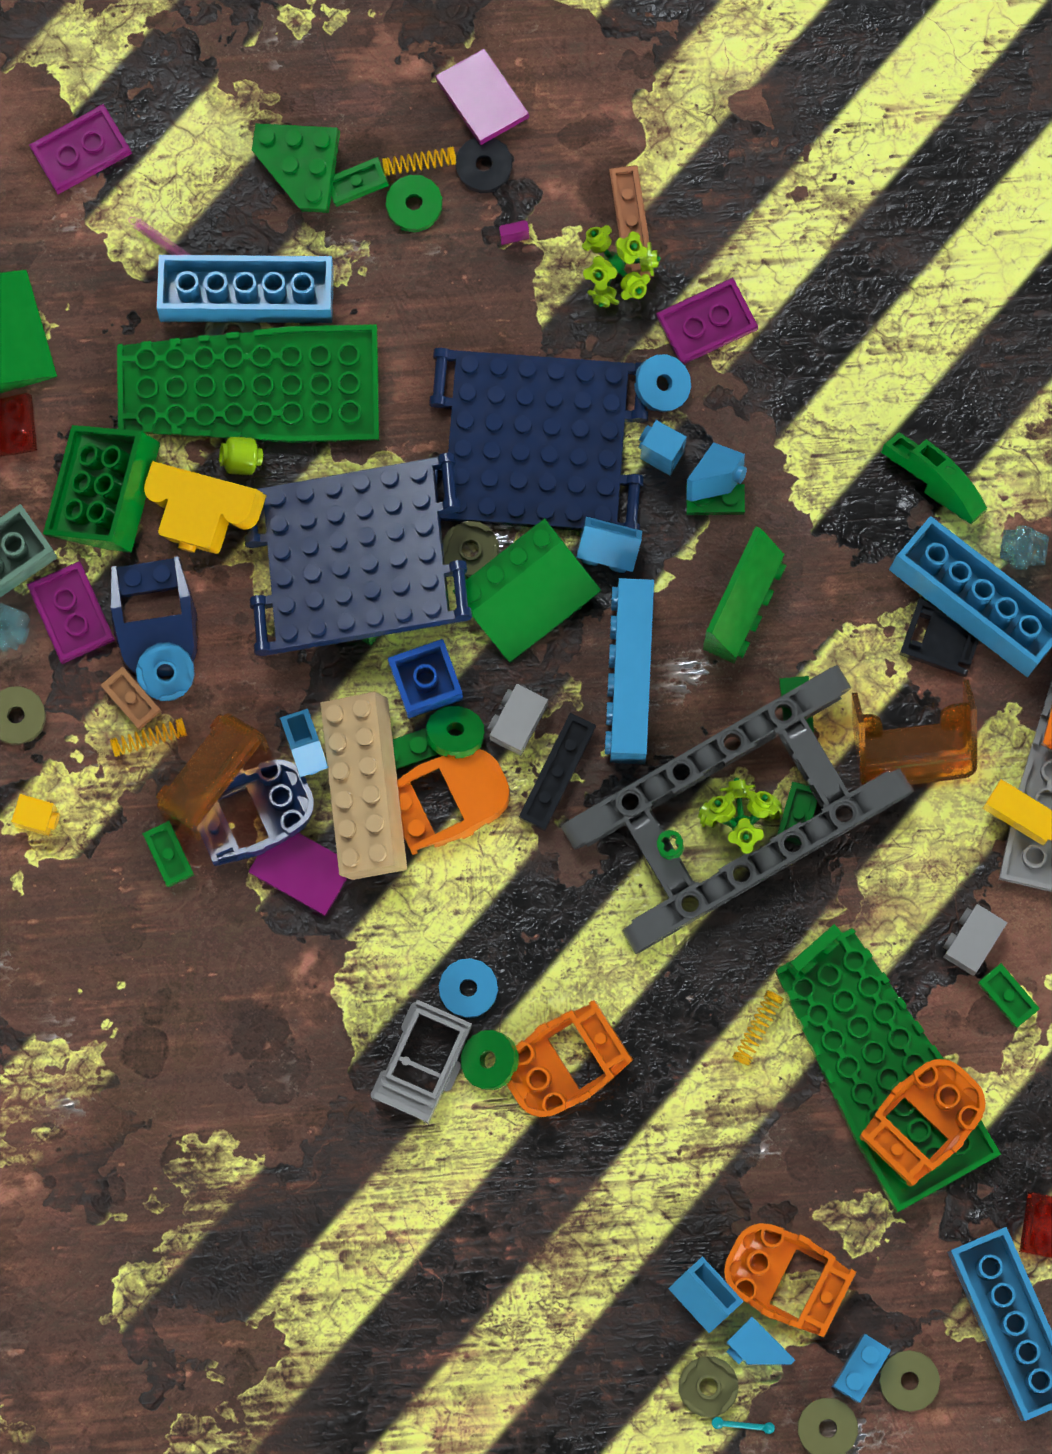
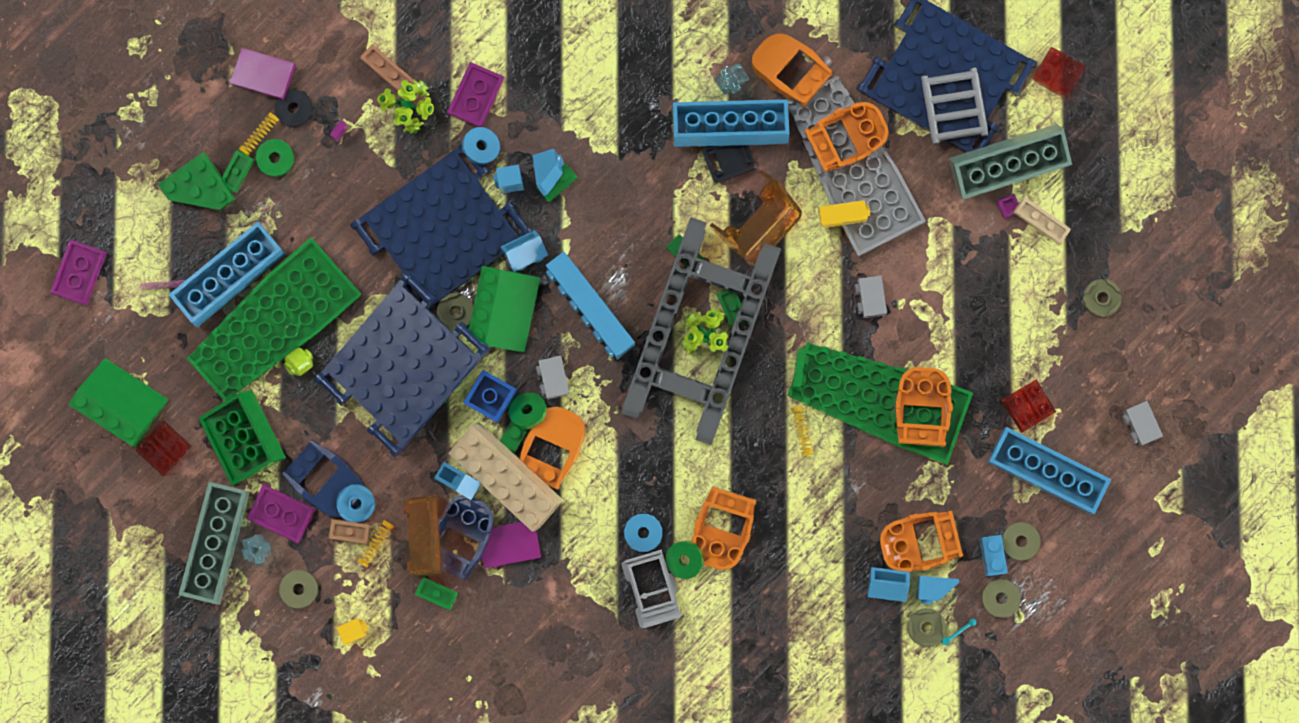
camera: 40 degrees left, 5 degrees up
yellow brick [144,461,266,554] -> none
black plate [519,713,596,831] -> none
green bush [657,830,684,860] -> none
green slope [703,526,787,664] -> none
green slope [881,432,987,524] -> none
green plate [978,963,1040,1029] -> none

